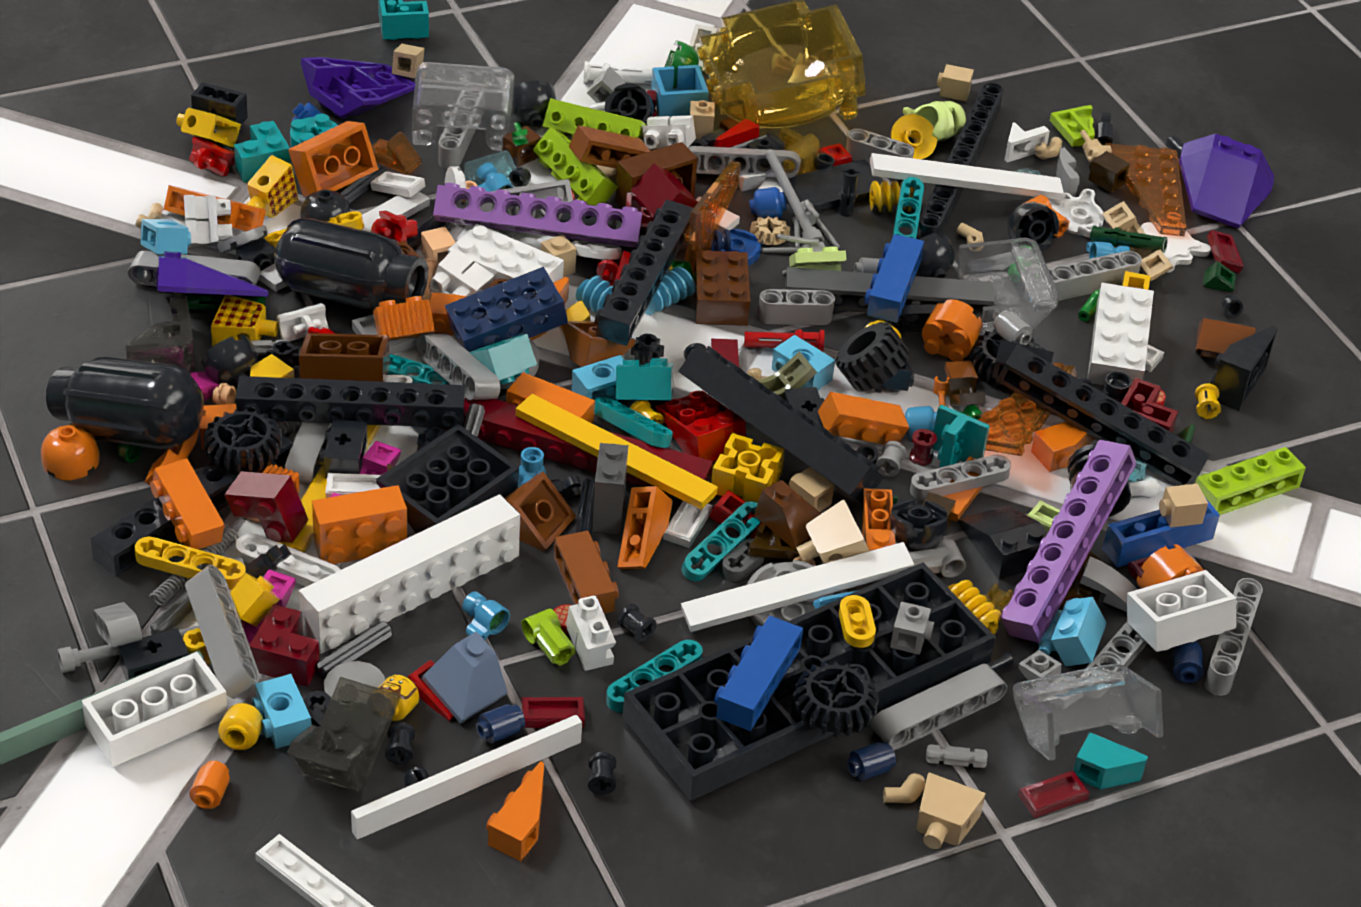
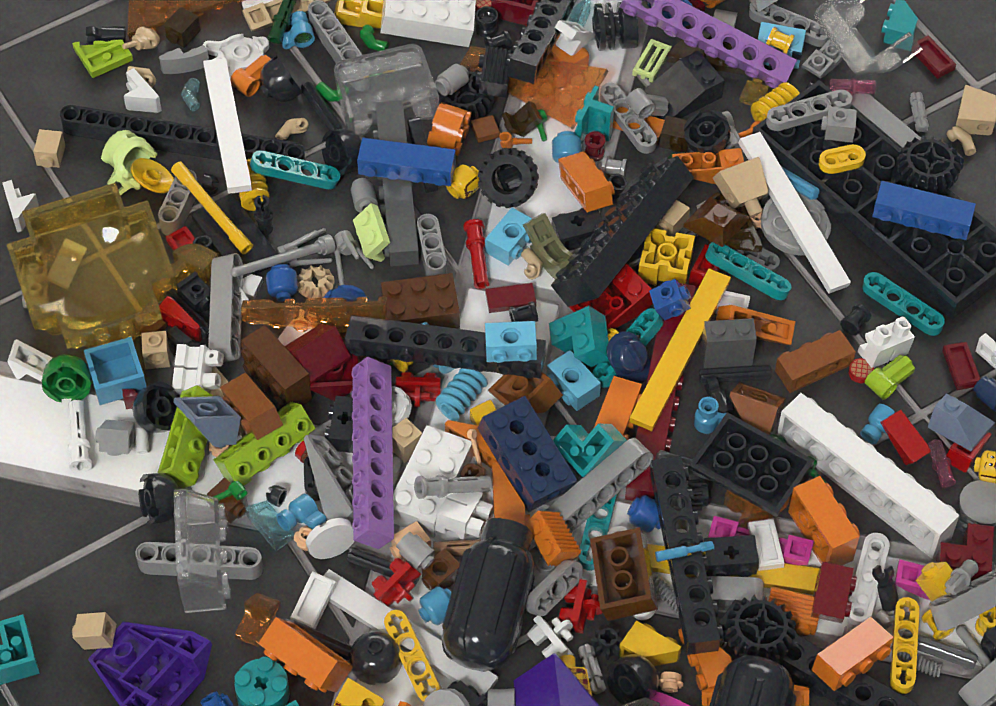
camera: 95 degrees left, 15 degrees up
none -> white slope [3,180,39,232]
none -> yellow piece [171,161,253,254]
none -> sand blue slope [174,396,241,448]
none -> light grey brick [396,532,435,570]
none -> light grey pin [414,475,492,499]
none -> medium azure brick [485,321,537,363]
none -> light grey beam [526,560,583,616]
none -> white slope [555,20,594,56]
none -> dark blue piece [607,332,651,384]
none -> light grey piece [626,88,669,119]
none -> blue brick [649,279,691,320]
none -> dark azure piece [655,541,714,562]
none -> yellow bush [766,27,795,54]
none -> light grey beam [766,90,852,131]
none -> clear pink axle [829,77,876,96]
none -> red slope [880,410,931,465]
none -> clear pink axle [928,439,956,488]
none -> light grey axle [945,560,978,595]

